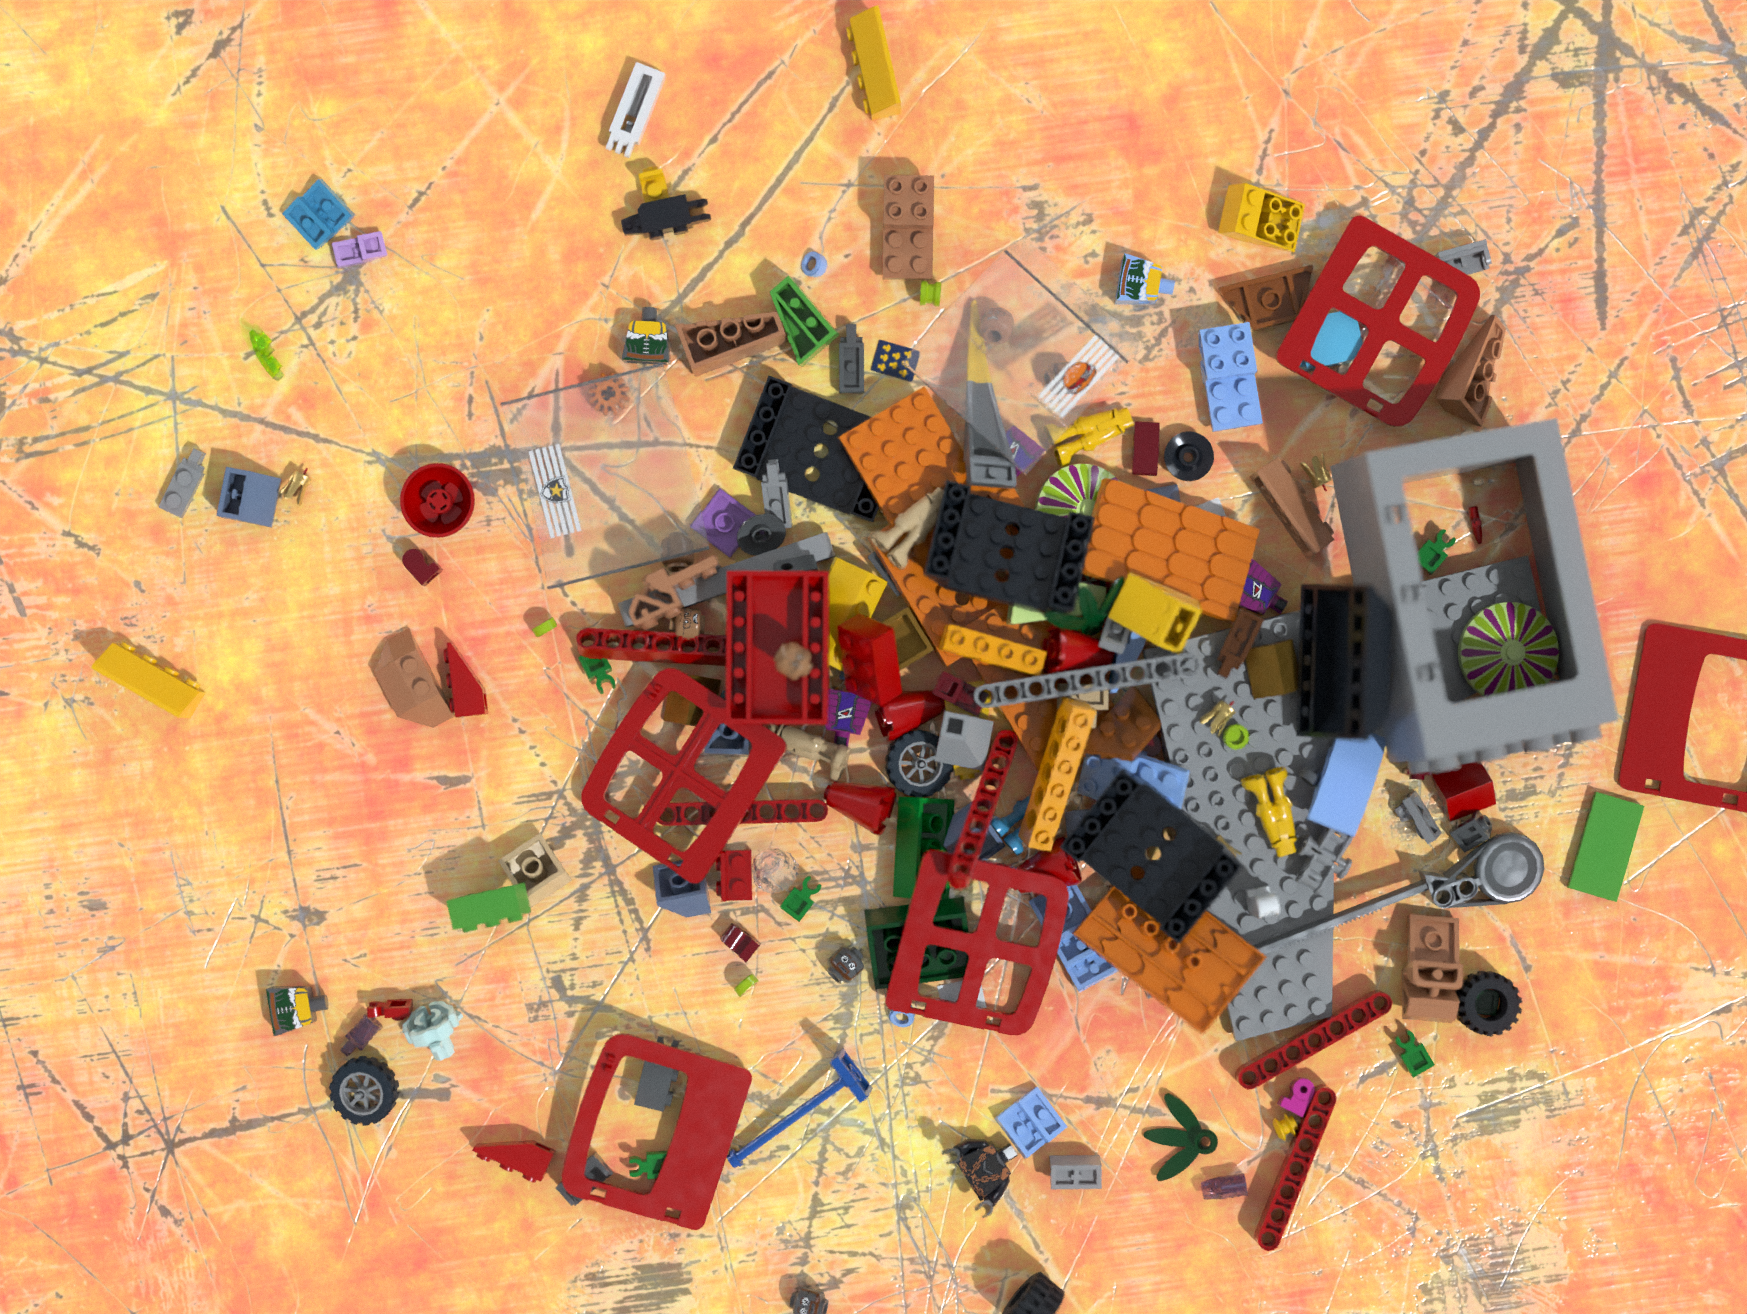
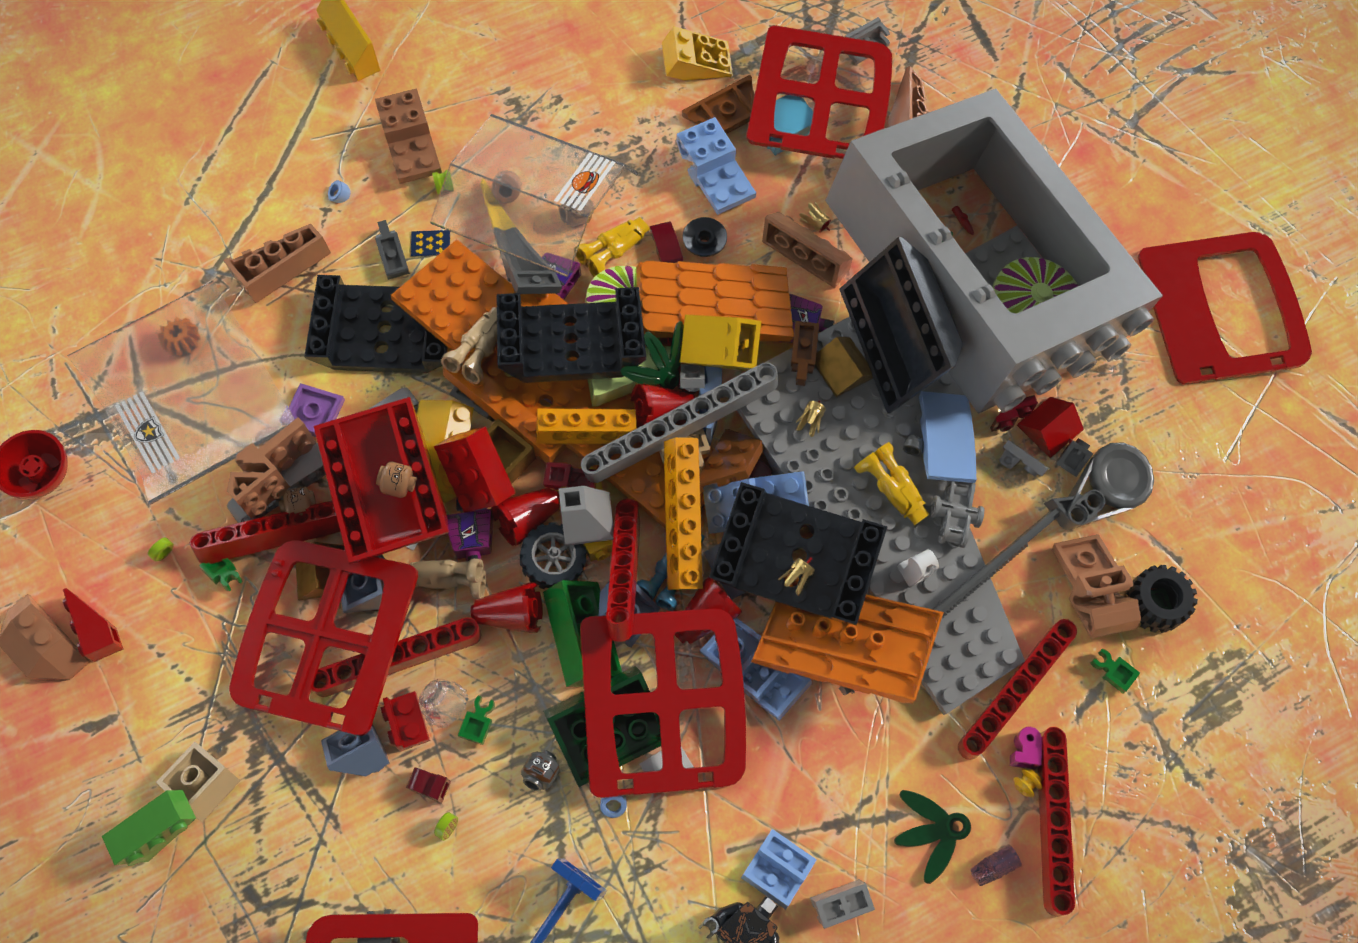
camera: 25 degrees left, 20 degrees down
dark red leg [402,549,443,586] -> none
white hinge [606,62,666,158] -> none
black hinge [621,194,711,240] -> none
torso [622,307,671,366] -> none
yellow bracket [638,167,669,203] -> none
dark grey dish [737,514,786,556] -> none
light grey hinge [761,459,793,528] -> none
bright green wedge [770,275,840,367] -> none
torso [1115,253,1175,305] -> none
lime tile [1222,724,1249,750] -> none
bright green tile [1567,792,1644,902] -> none
none -> pearl gold piece [778,557,814,595]

